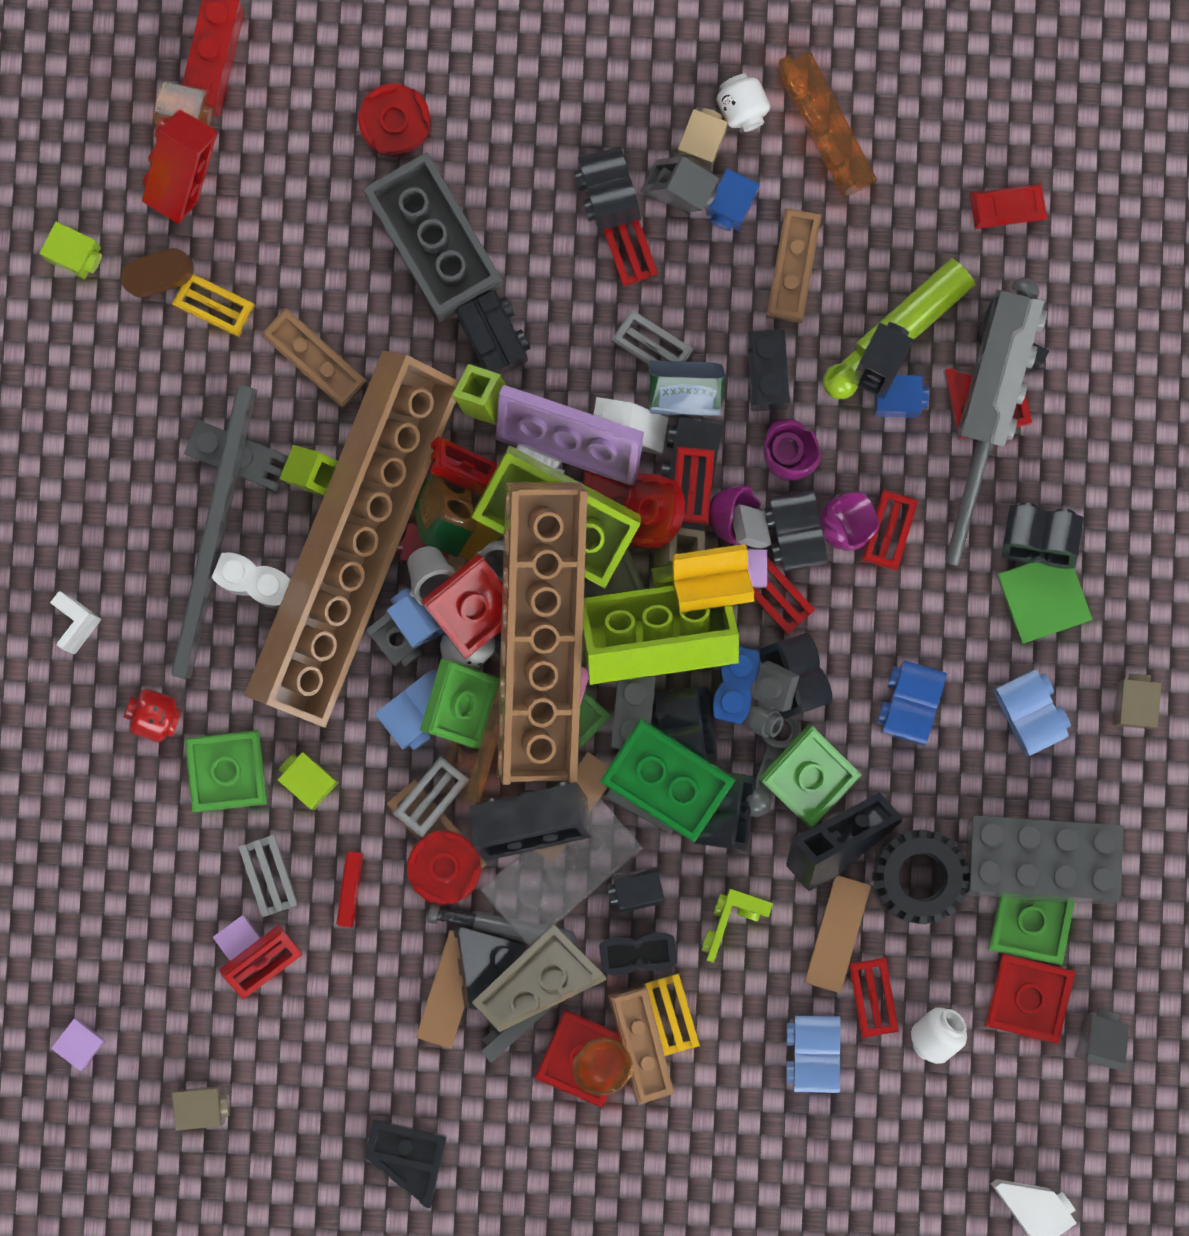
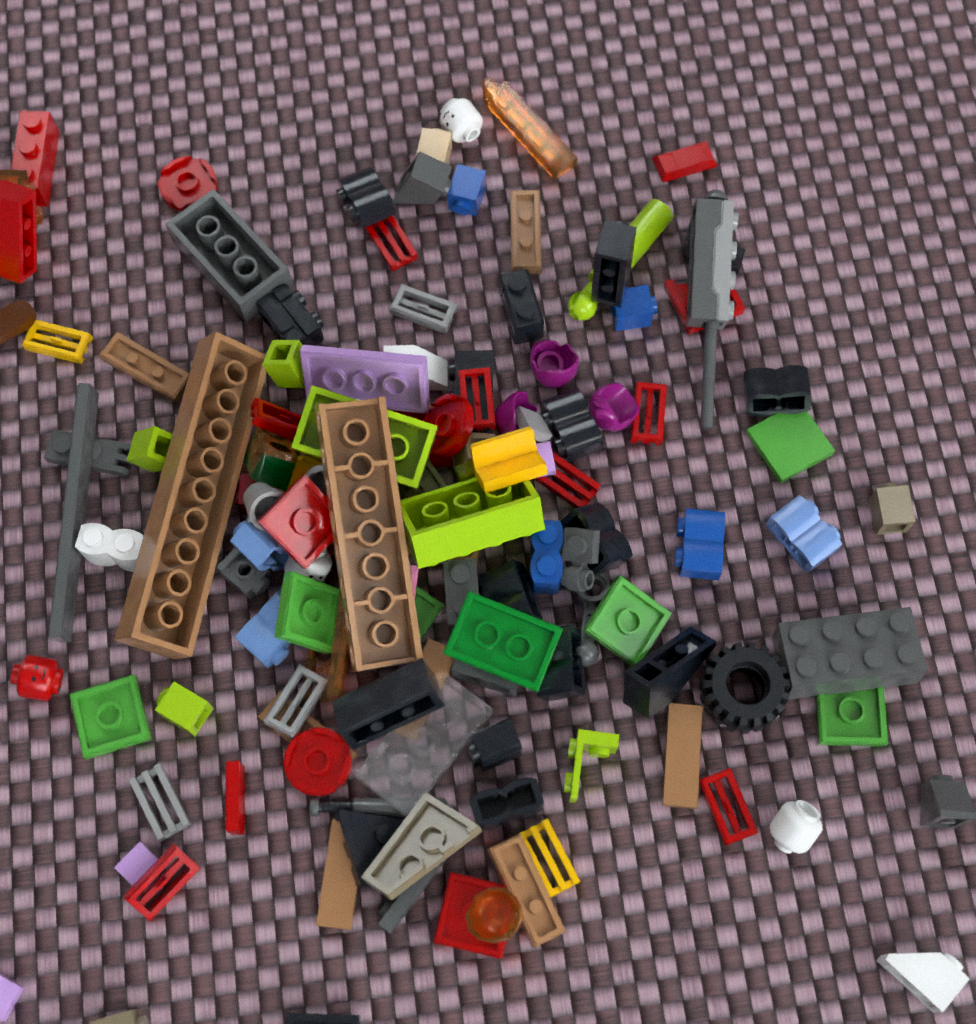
camera: 10 degrees left, 15 degrees down
sand blue piece [647,360,725,416] -> none
medium blue brick [786,1015,840,1093] -> none
red tile [984,953,1076,1044] -> none

